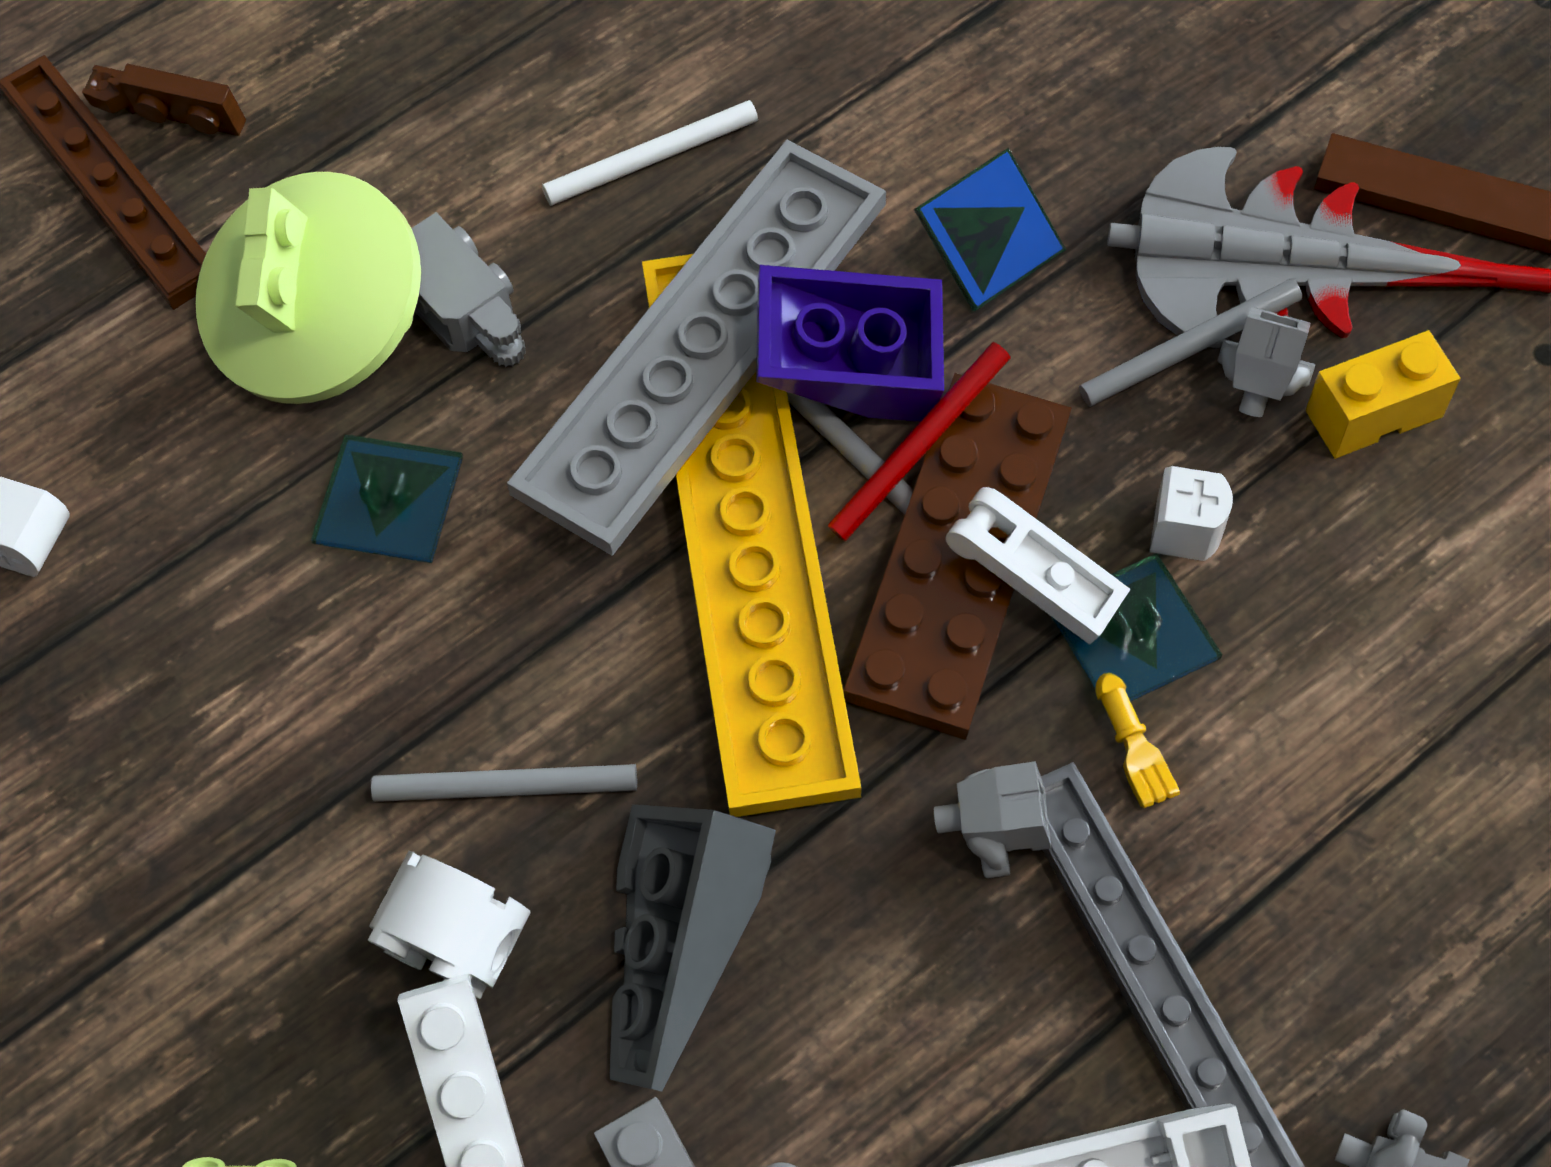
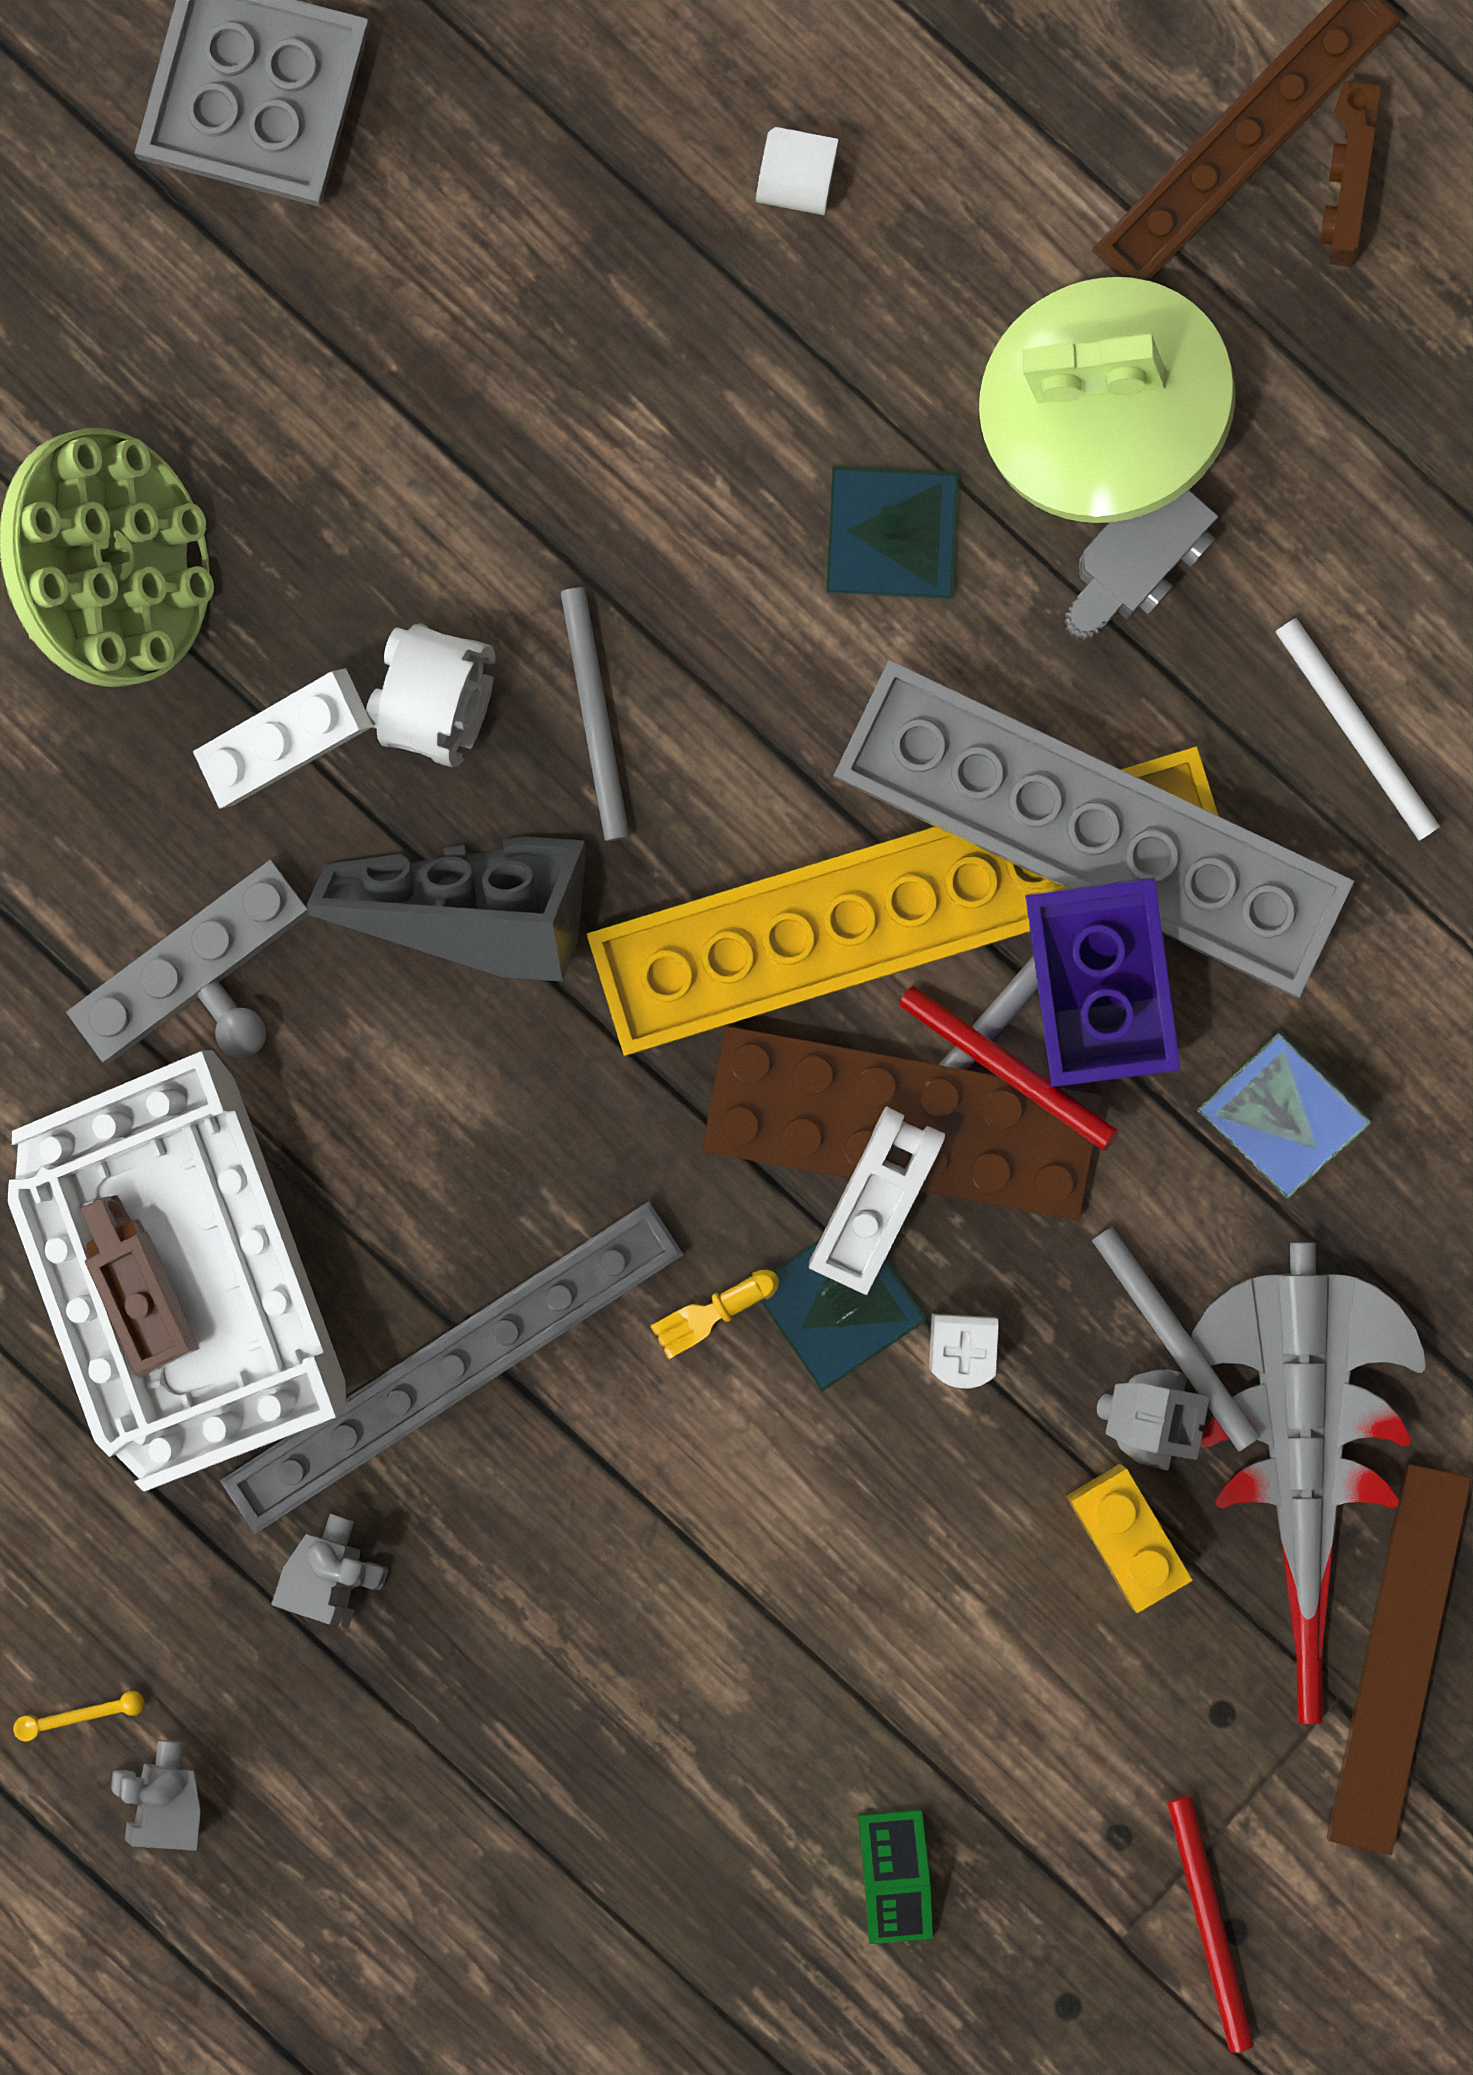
camera: 80 degrees right, 25 degrees up
light grey piece [934,761,1052,878] -> none

